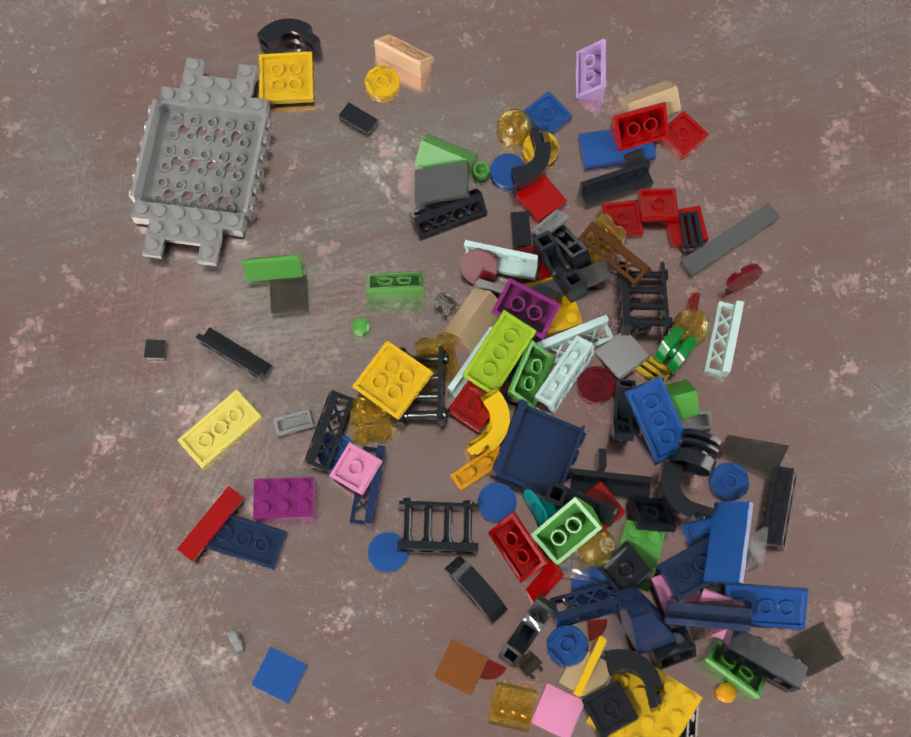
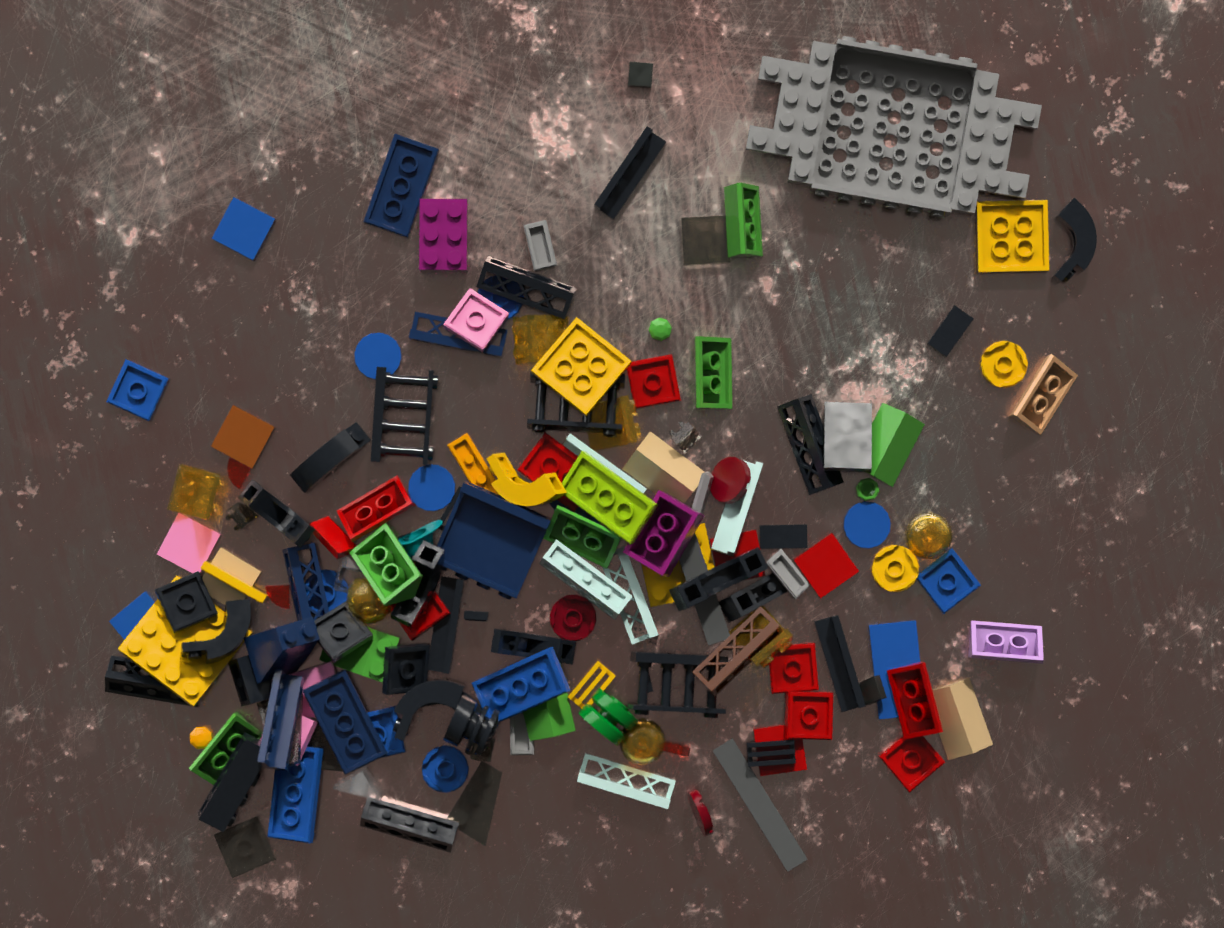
camera: 95 degrees right, 15 degrees up
light yellow tile [177,389,262,469] -> none
red tile [177,486,245,562] -> none
light grey tile [226,628,244,653] -> none
black arch [510,126,551,191] -> none
blue tile [547,625,589,667] -> none
light grey tile [595,333,650,379] -> none
blue tile [704,501,753,584] -> none
none -> red tile [627,354,681,410]

